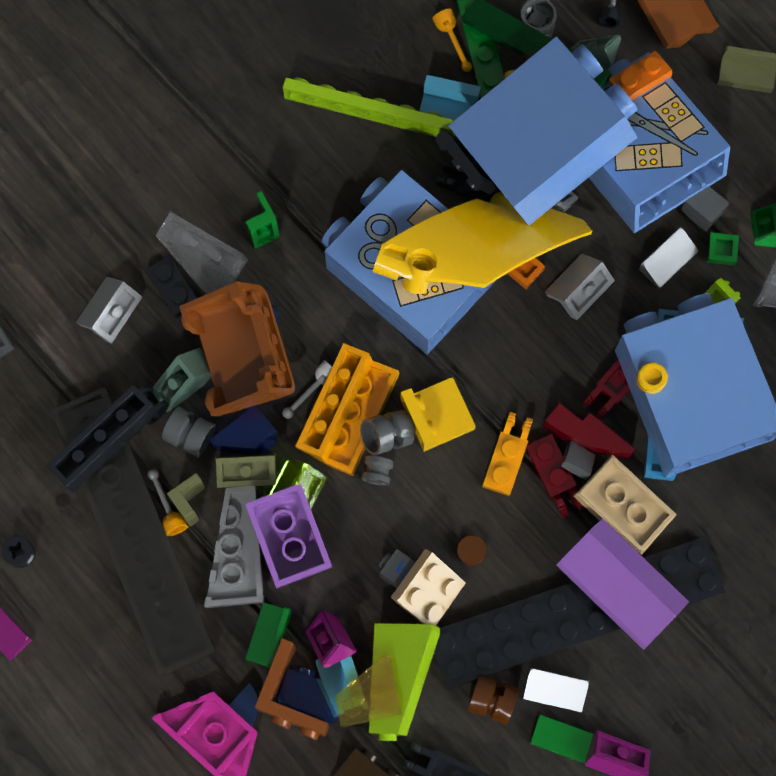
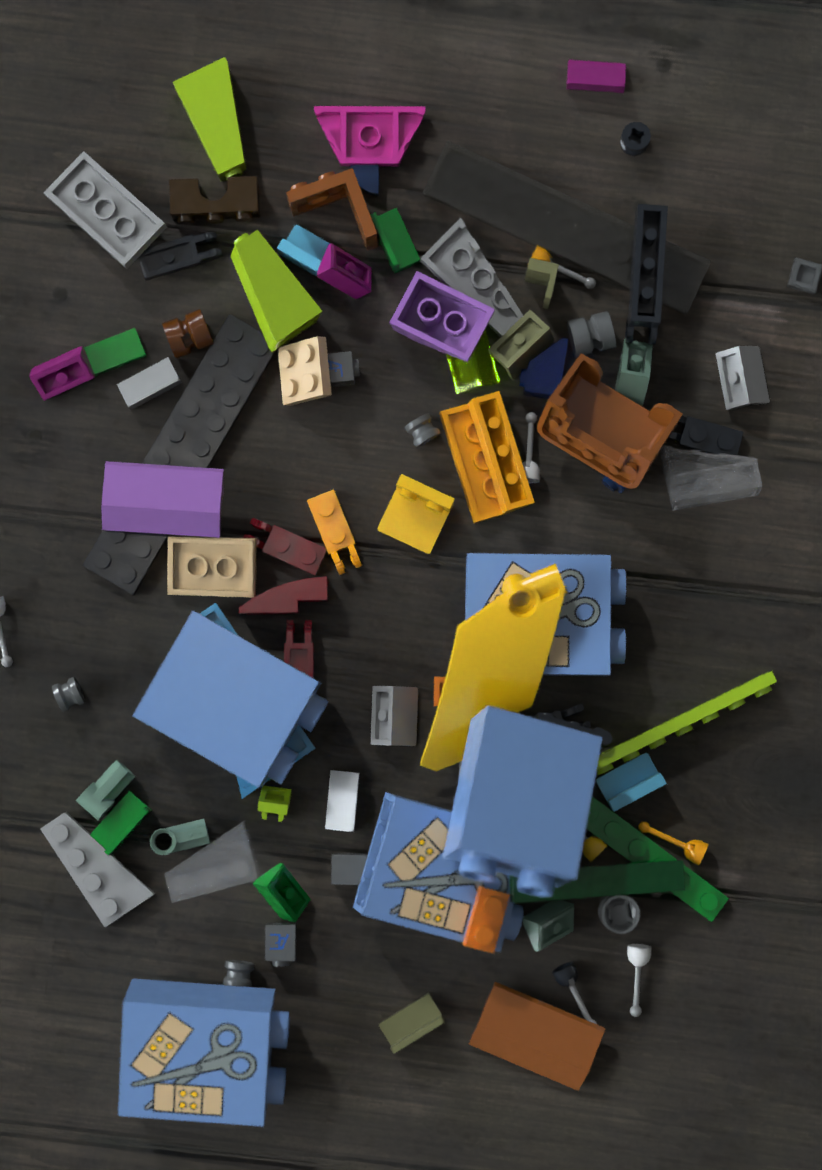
camera: 140 degrees right, 10 degrees up
green panel [245,190,280,249] -> none
clear blue slope [276,665,339,724] -> none
clear yellow wing [335,655,402,727] -> none
dark grey wheel [360,409,415,456] -> none
reddish brown tile [457,536,487,566] -> none
dark grey tile [561,441,596,480] -> none
yellow tile [636,362,668,394] -> none
green plate [707,232,739,266] -> none

